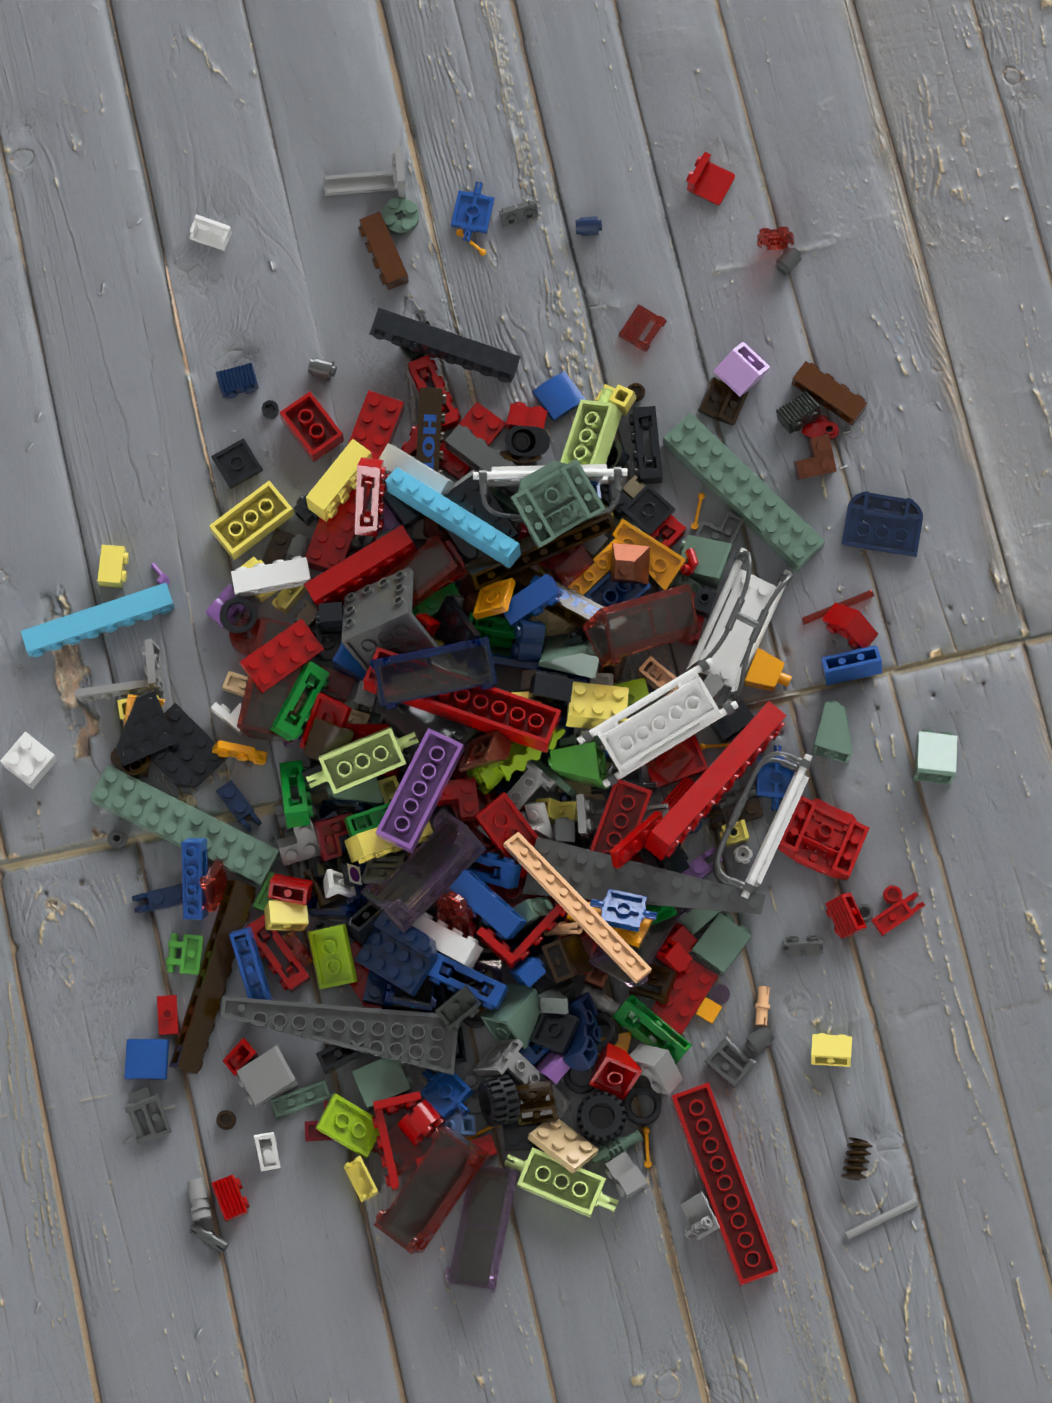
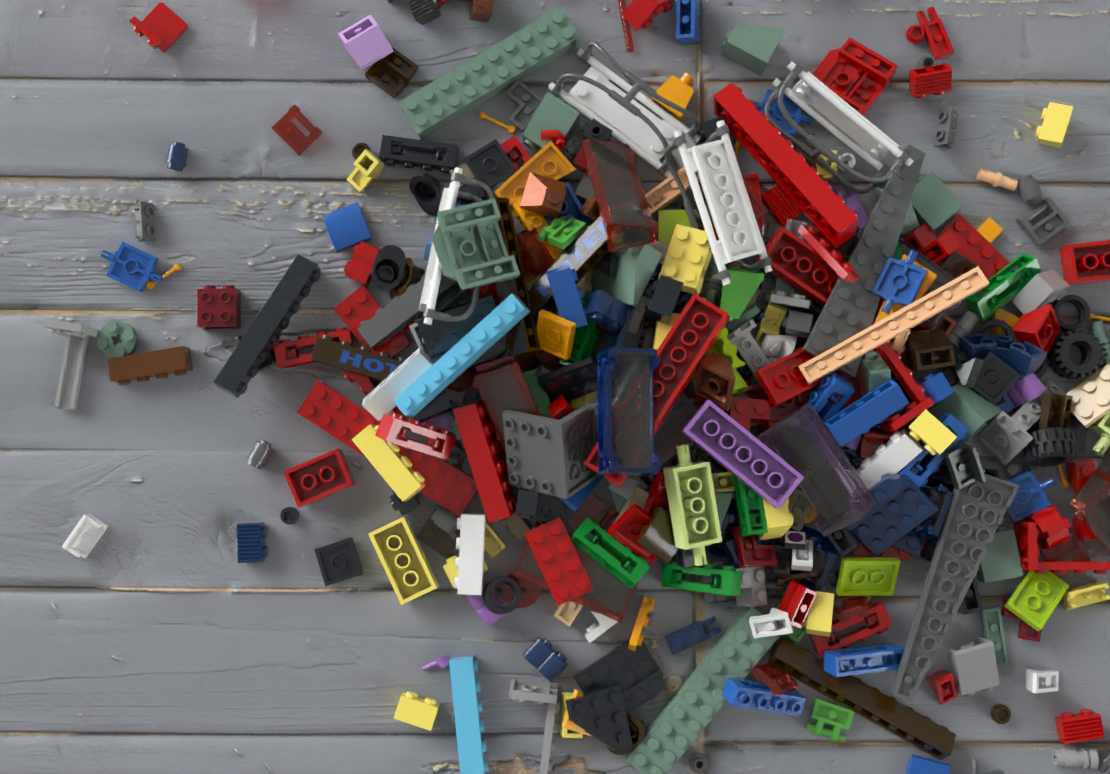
camera: 75 degrees left, 10 degrees up
dark blue hinge [132,884,183,913] -> none
red plate [157,995,179,1036] -> none
clear red plate [436,892,473,930] -> none
medium blue brick [444,1112,476,1141] -> none
yellowish green brick [560,387,622,465] -> none
clear purple tile [710,984,730,1005] -> none
none -> dark red brick [197,285,241,329]
none -> dark blue brick [523,637,568,683]
none -> bright green plate [537,216,587,249]
none -> white slope [749,608,793,638]
none -> light yellow brick [908,410,957,456]

